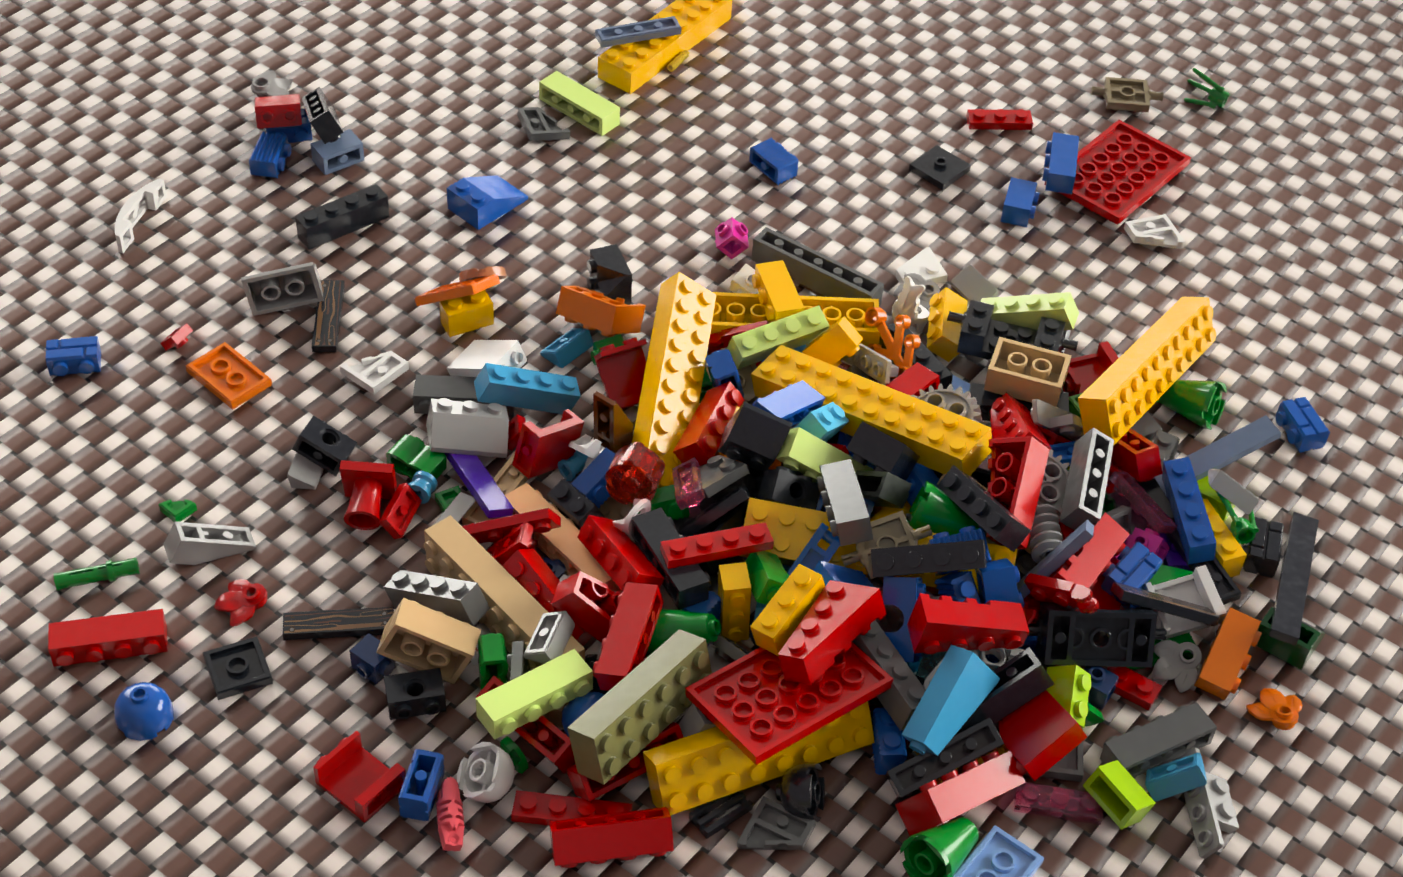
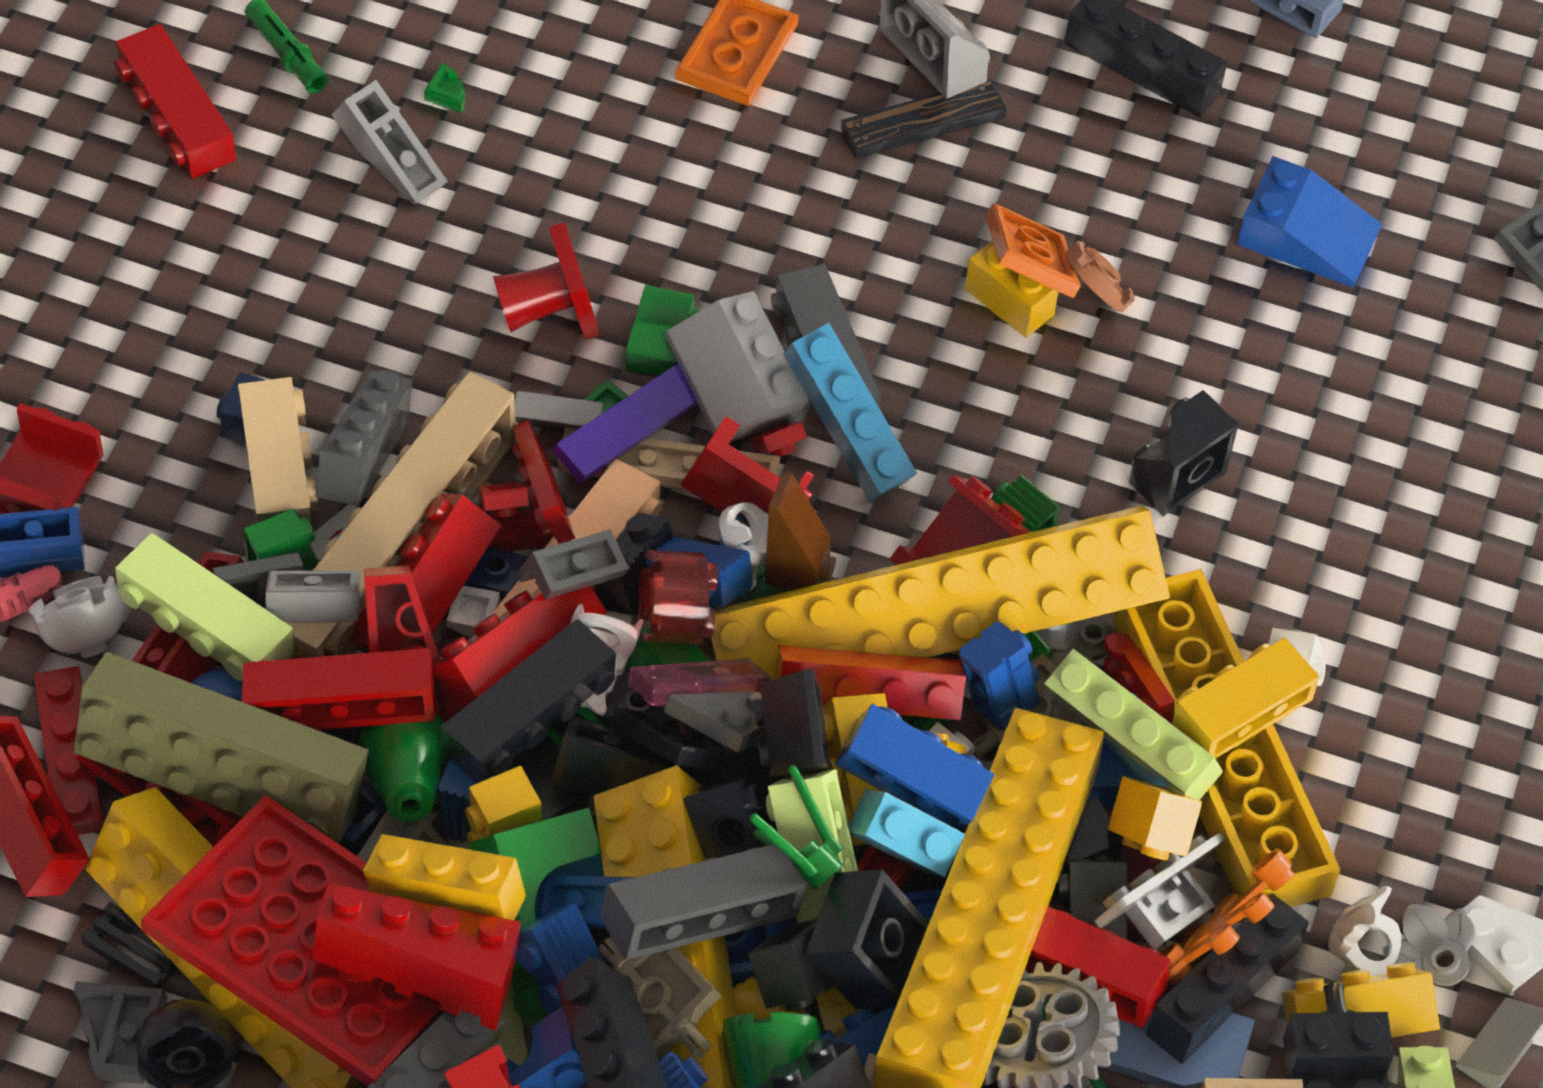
camera: 70 degrees right, 10 degrees up
blue cylinder [114,682,174,741] -> none
black tile [202,636,273,700] -> none
red plate [214,579,267,627] -> none
black tile [282,607,394,640] -> none
light grey slope [287,452,324,490] -> none
black brick [292,415,357,476] -> none
white wing [340,351,409,395] -> none
red plate [379,483,422,540] -> none
black brick [384,668,446,720] -> none
dark azure wheel [408,471,438,504] -> none
white panel [447,340,527,377] -> none
green tile [500,736,529,774] -> none
dark azure slope [540,328,594,368] -> none
orange wedge [556,286,646,337] -> none
red plate [660,522,774,569] -> none
dark pink brick [715,217,749,259] -> none
dark grey brick [752,227,884,306] -> none
none -> dark grey panel [516,529,629,600]
none -> green plant [750,765,844,891]

